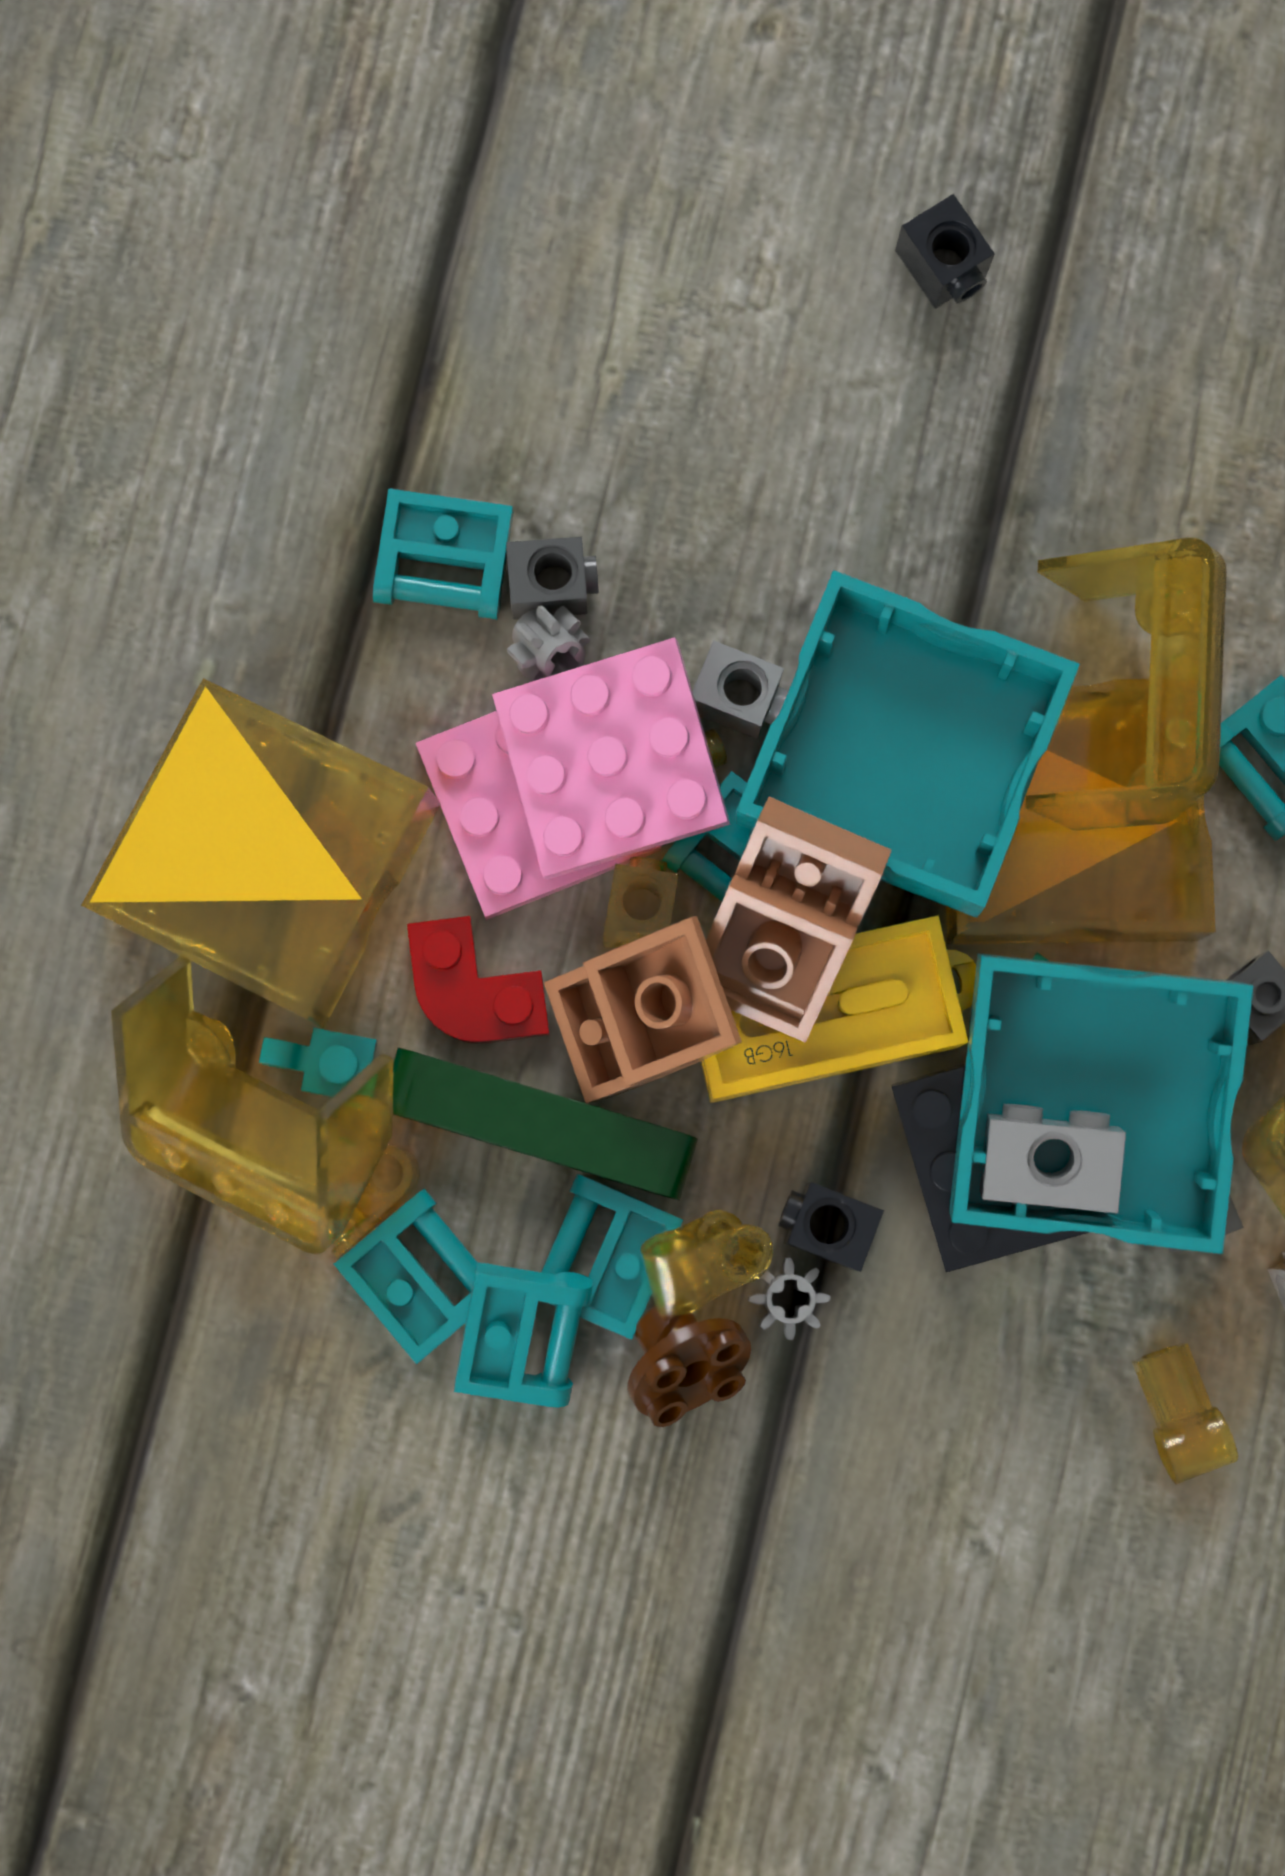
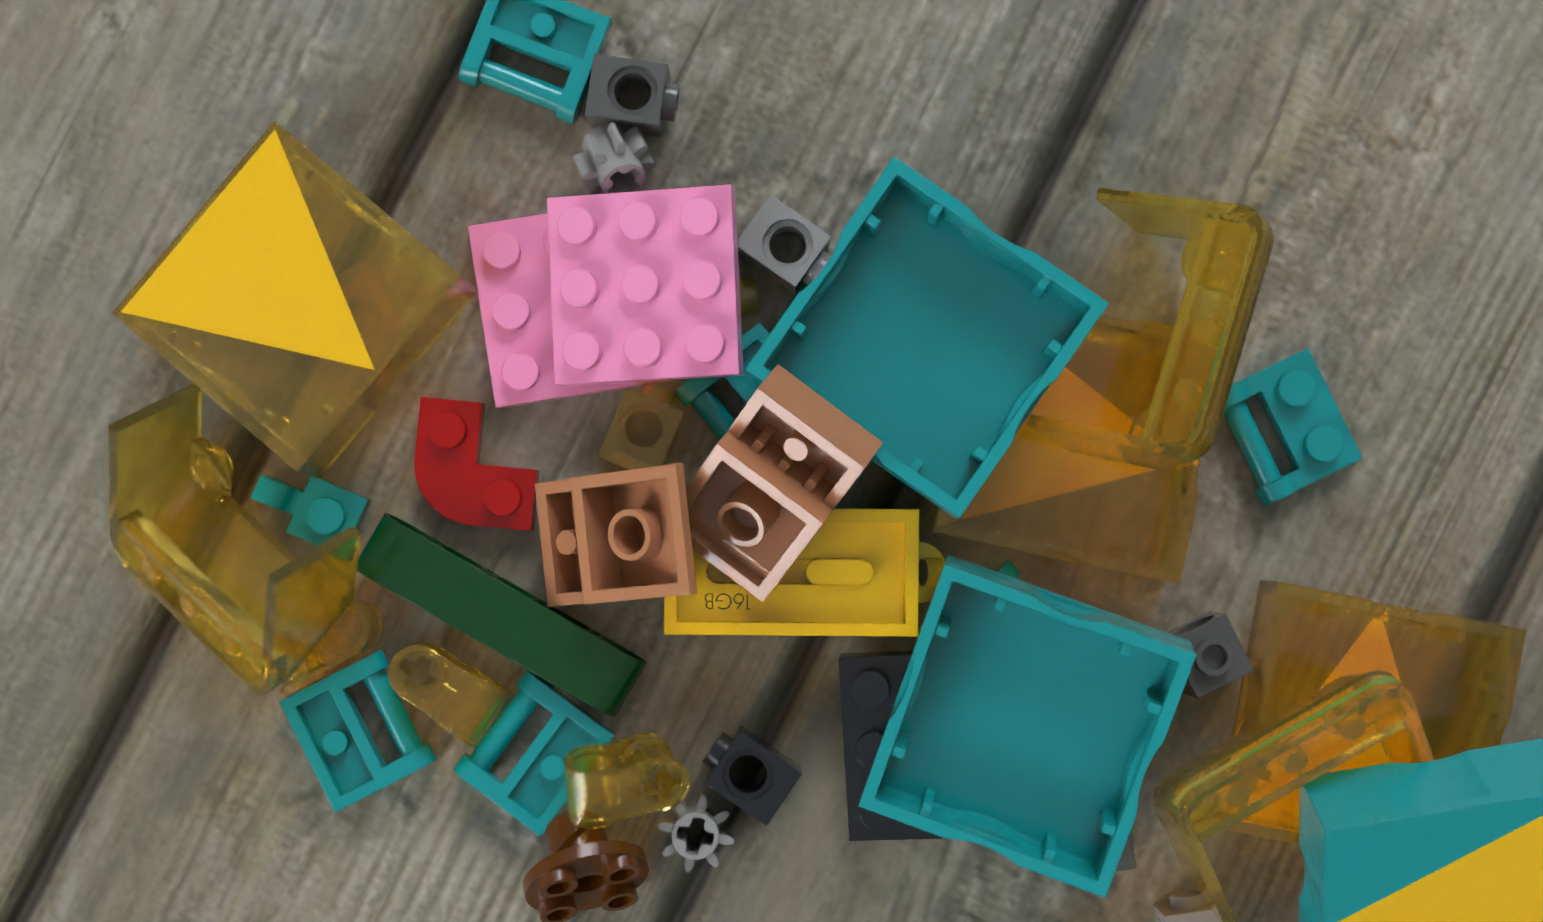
camera: 15 degrees right, 5 degrees up
teal plate [454,1262,594,1408] -> none
light grey brick [980,1104,1126,1213] -> none
none -> clear yellow piece [388,642,512,747]

